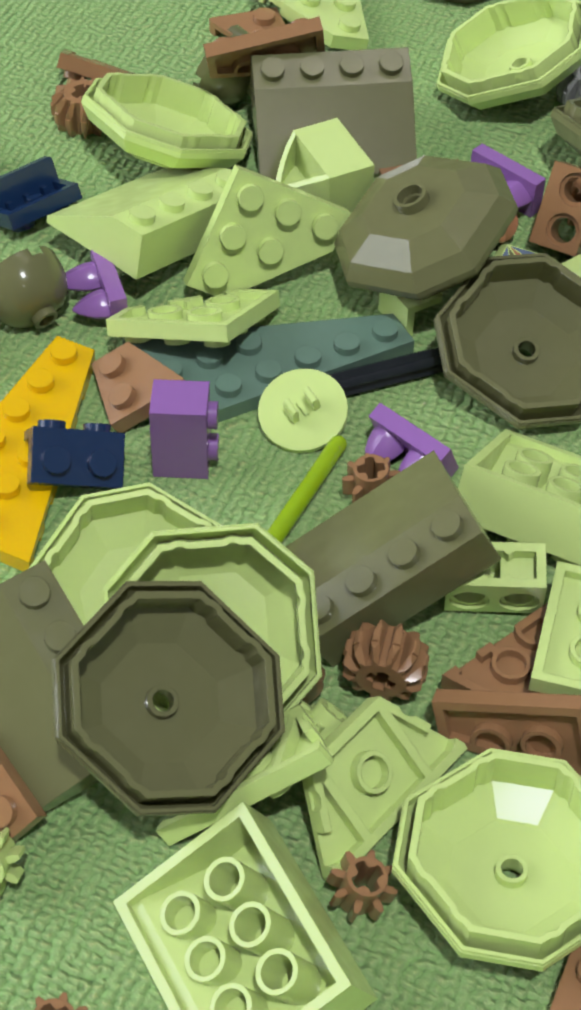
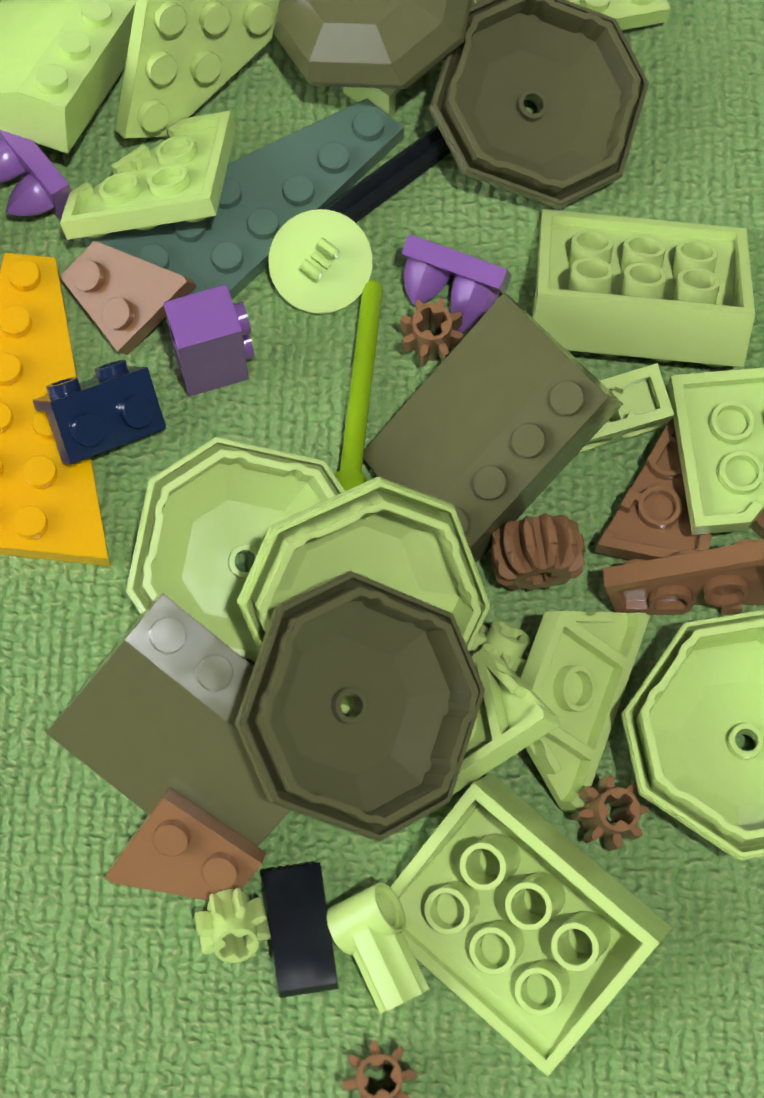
camera: 20 degrees left, 20 degrees up
none -> black slope [262,862,339,998]
none -> yellowish green piece [327,882,430,1014]

